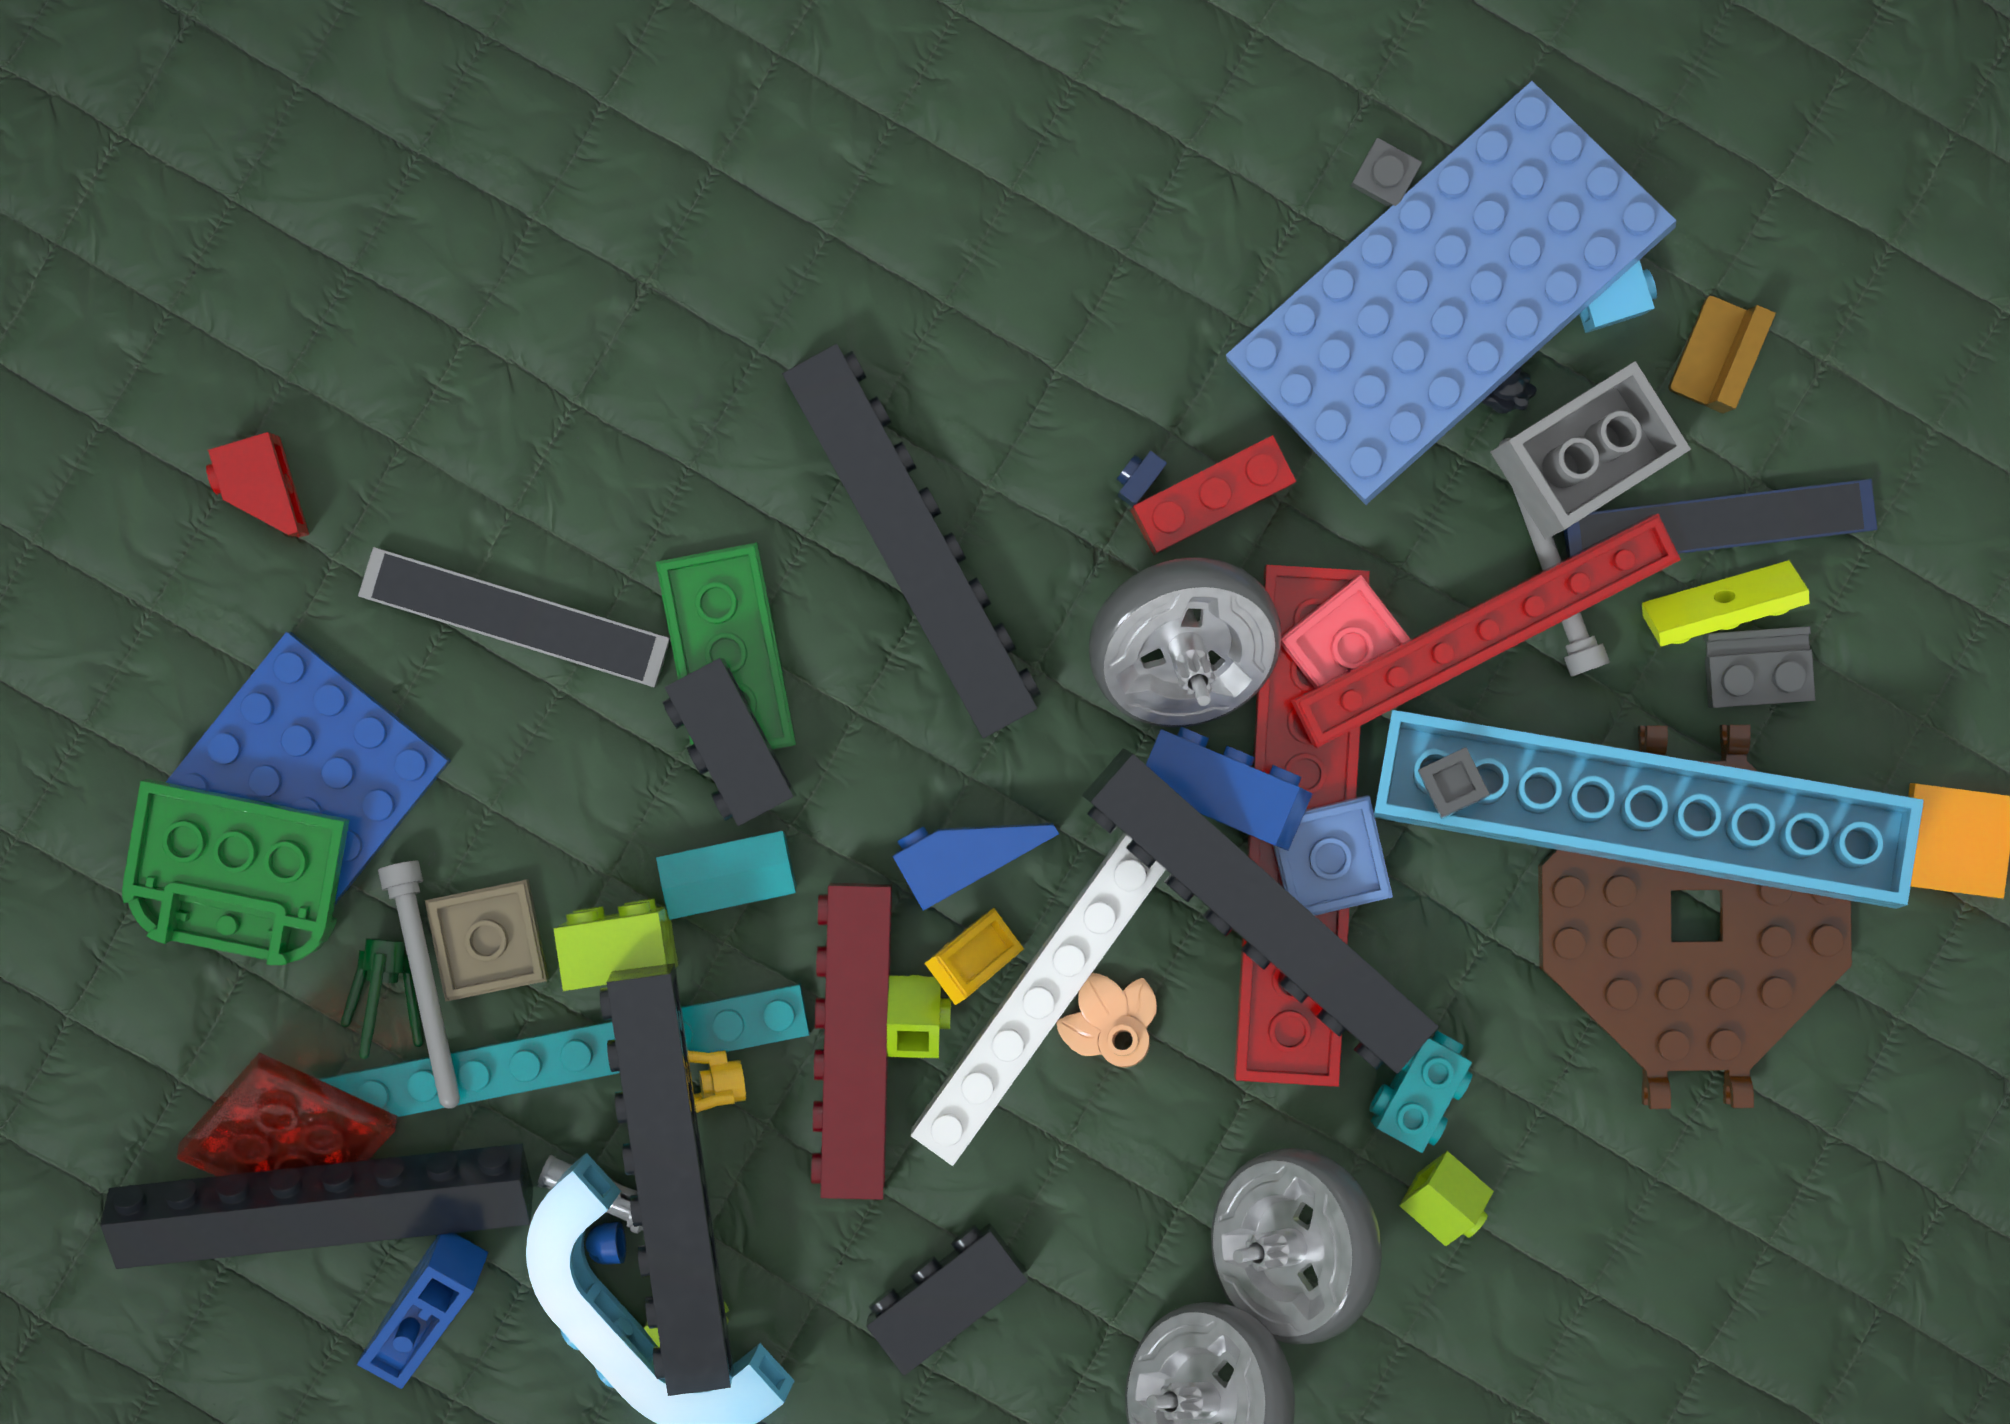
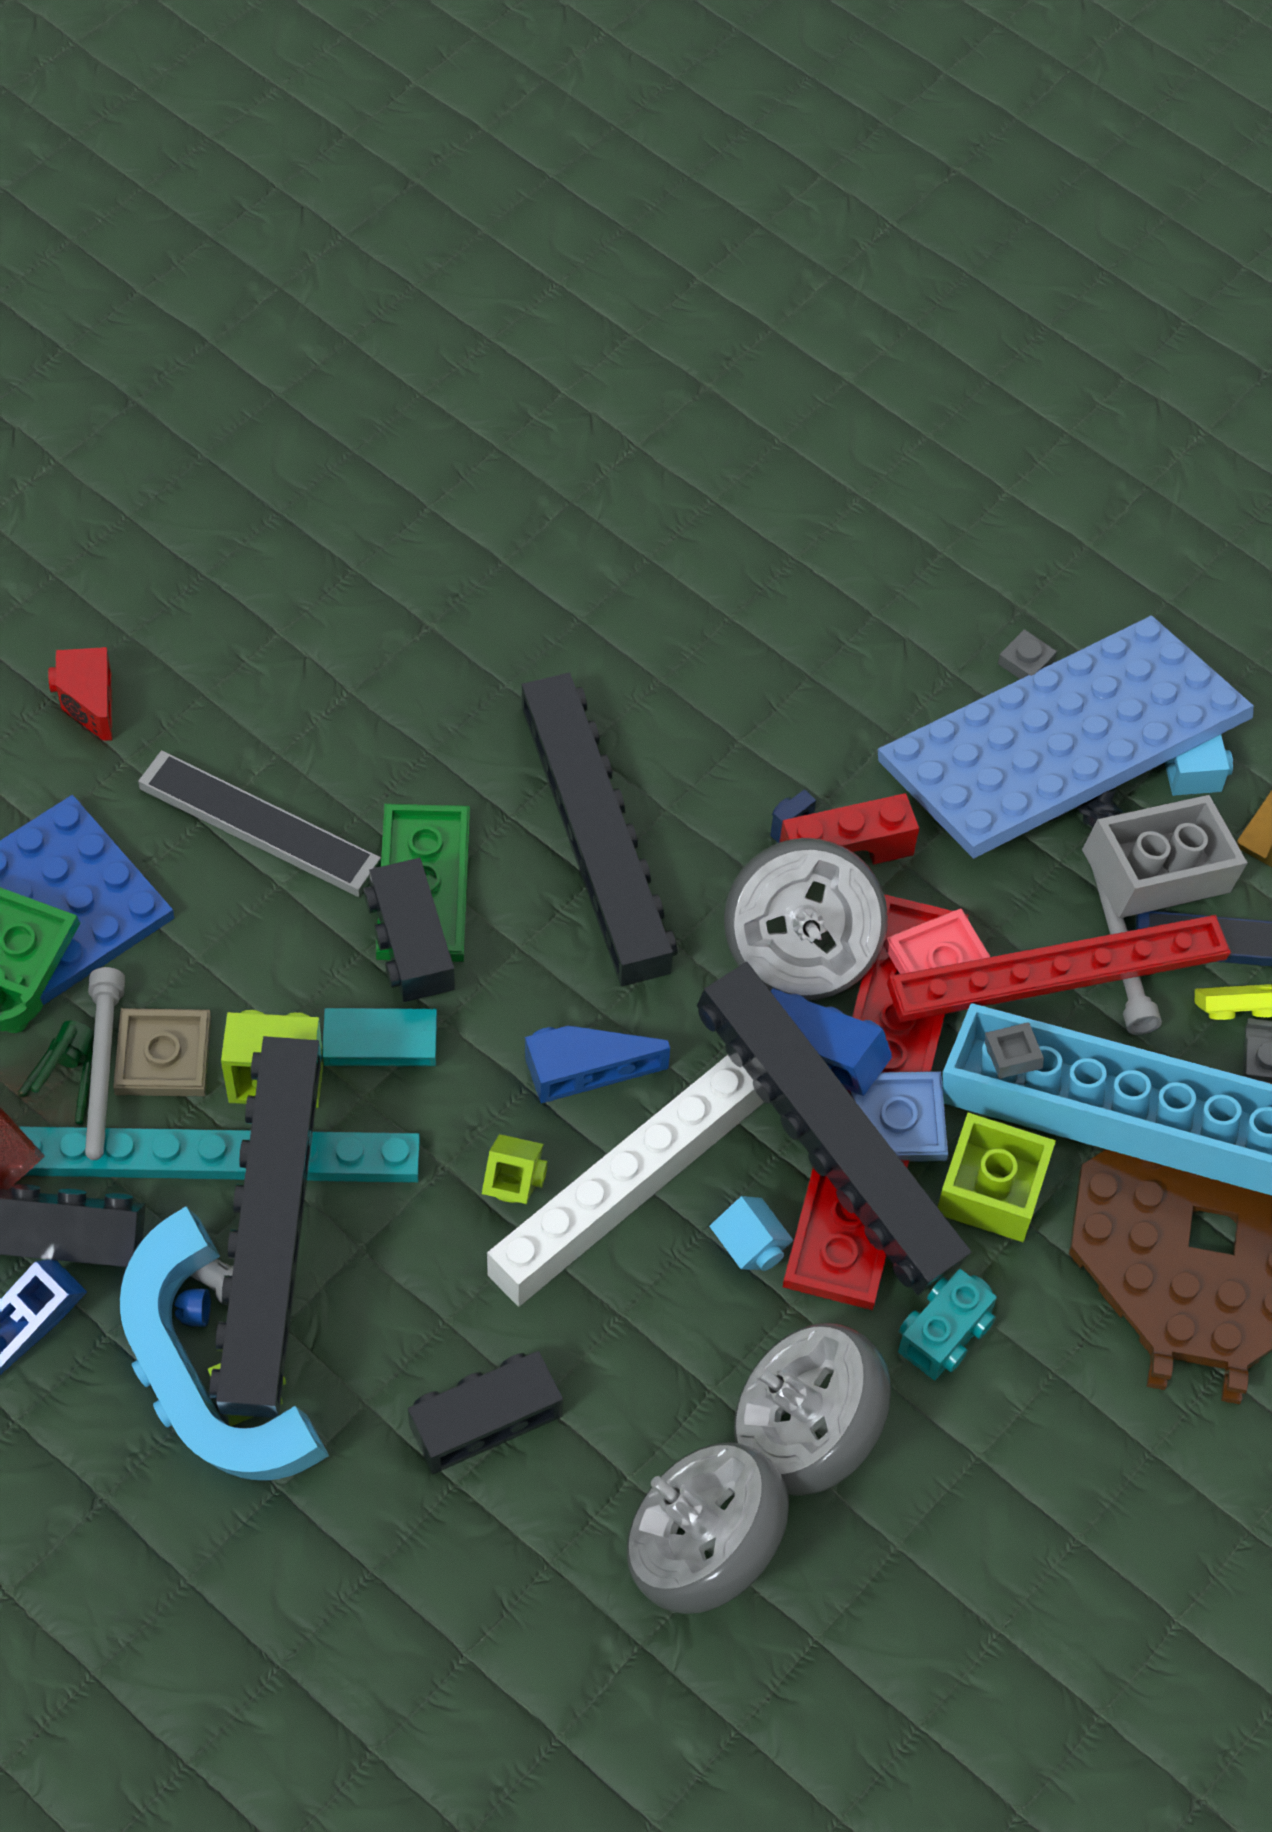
camera: 10 degrees right, 30 degrees down
yellow plant [688,1050,746,1113] -> none
dark red brick [811,883,892,1200] -> none
yellow tile [925,908,1024,1005] -> none
light nougat plate [1056,973,1157,1068] -> none
lime brick [1399,1151,1494,1246] -> none
none -> medium azure brick [709,1196,794,1271]
none -> lime brick [937,1112,1056,1242]

